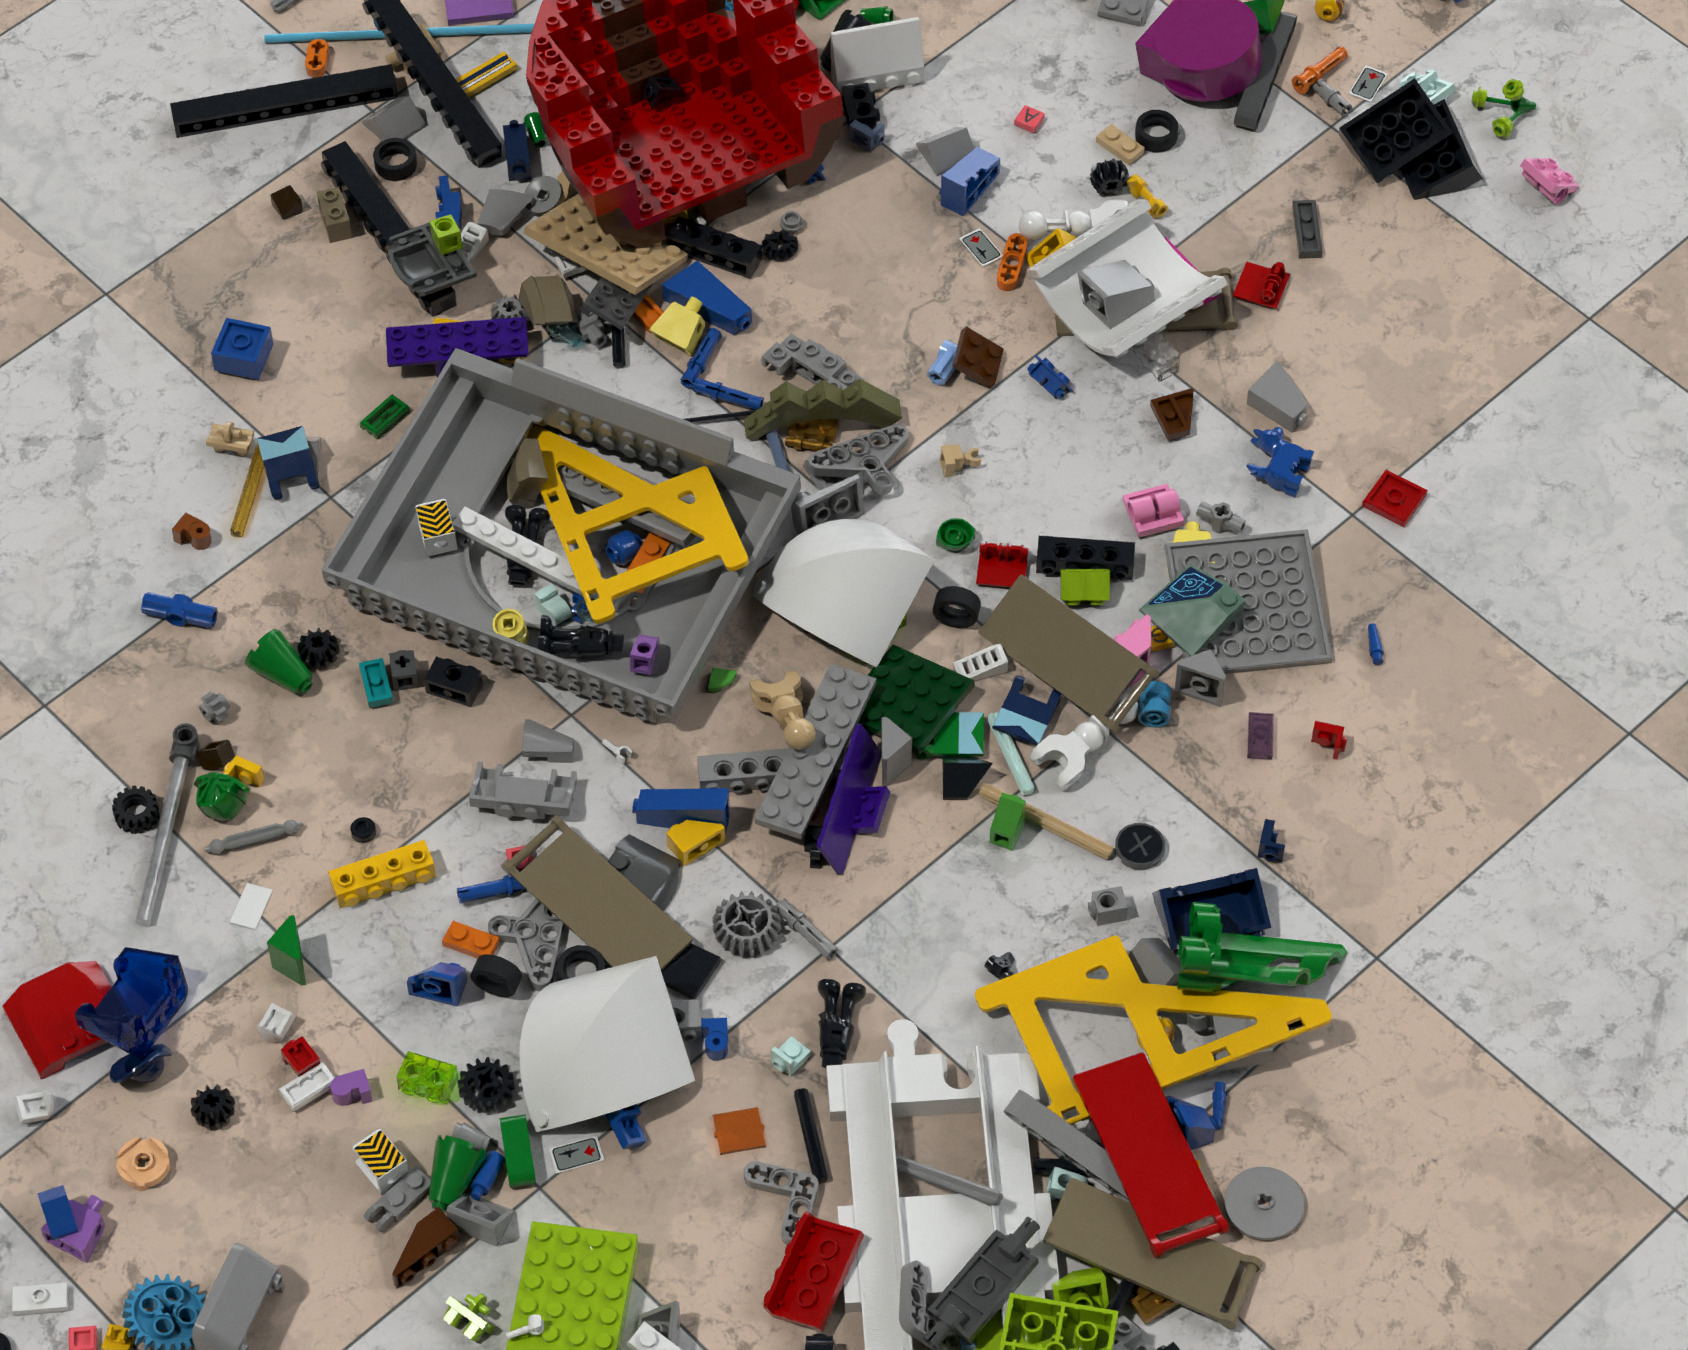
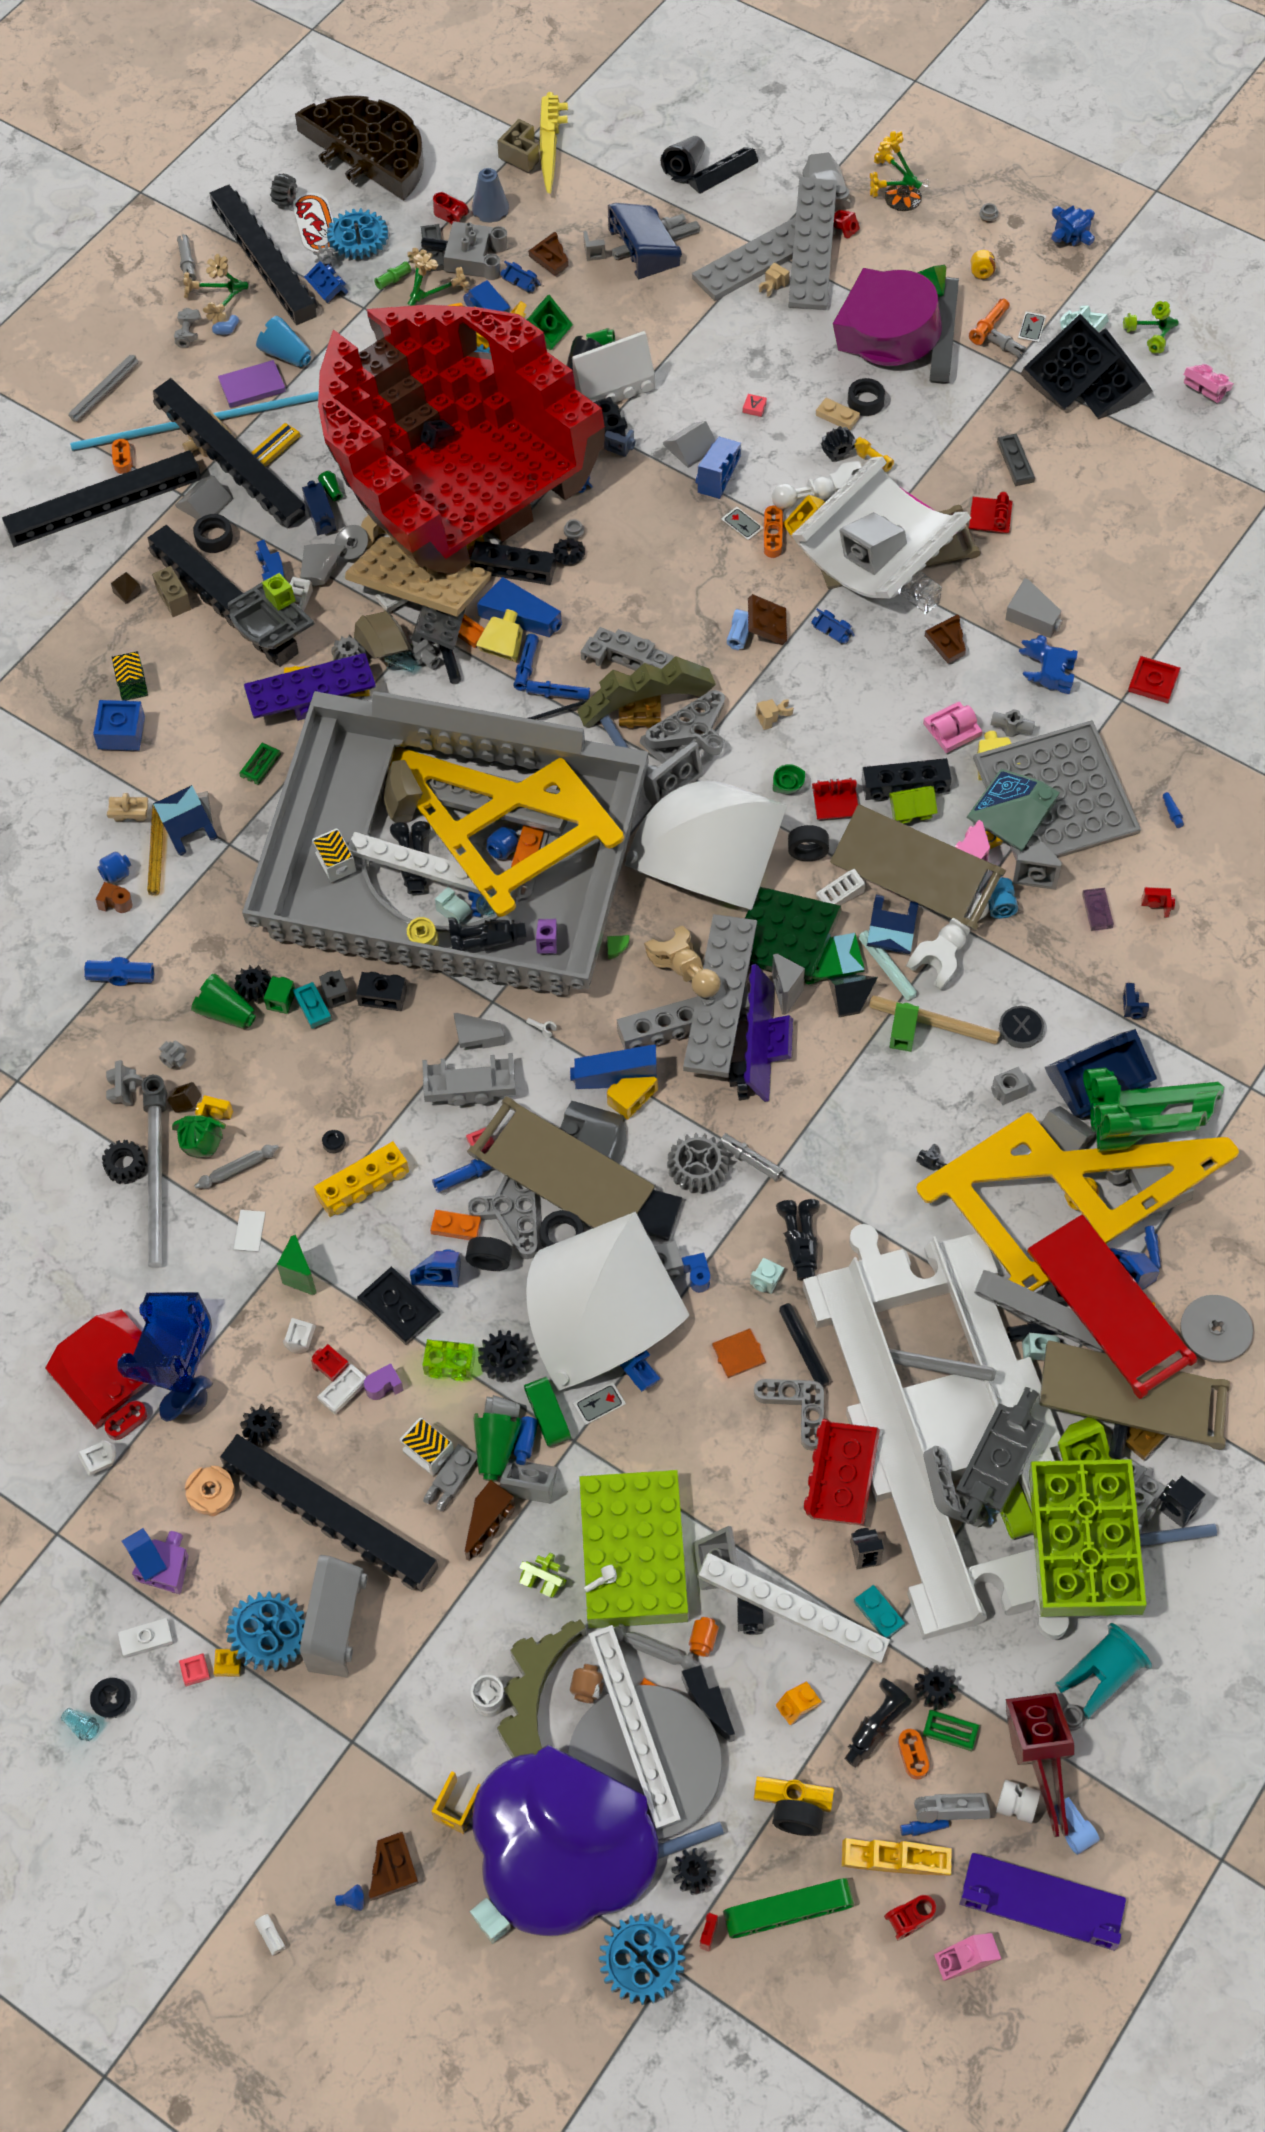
camera: 10 degrees left, 5 degrees up
none -> blue head [97,852,131,883]
none -> red beam [104,1401,147,1440]
none -> light grey hips [106,1060,143,1107]
none -> piece [112,651,148,701]
none -> black brick [220,1434,438,1592]
none -> green brick [264,976,295,1014]
none -> black tile [357,1266,440,1345]

